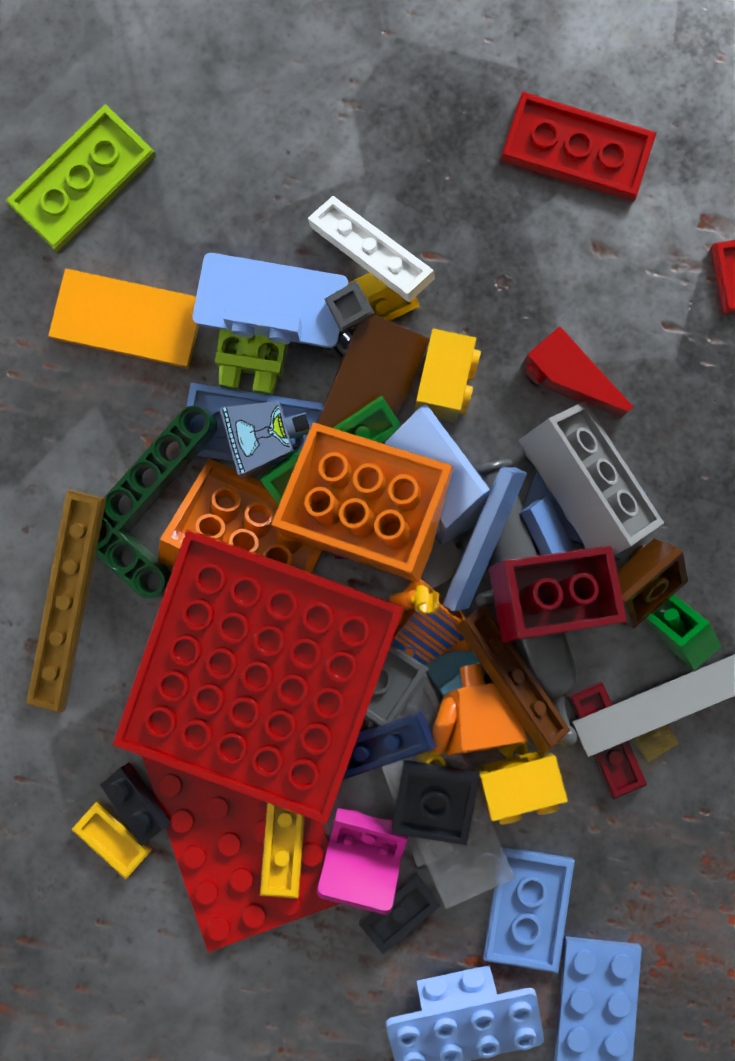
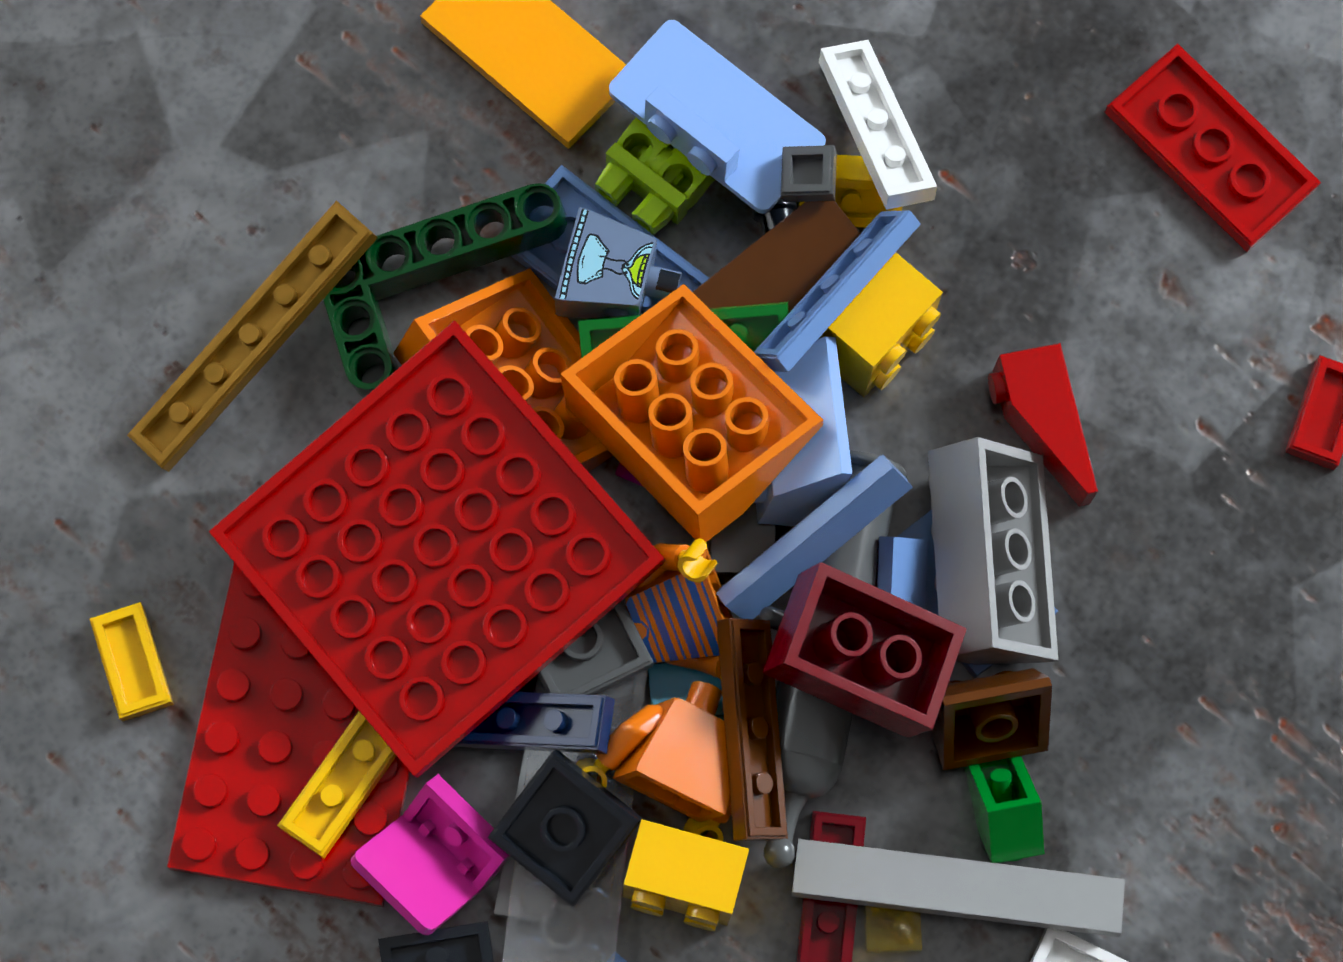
camera: 20 degrees right, 10 degrees down
black plate [100,762,171,846] -> none
none -> medium blue tile [754,210,921,372]

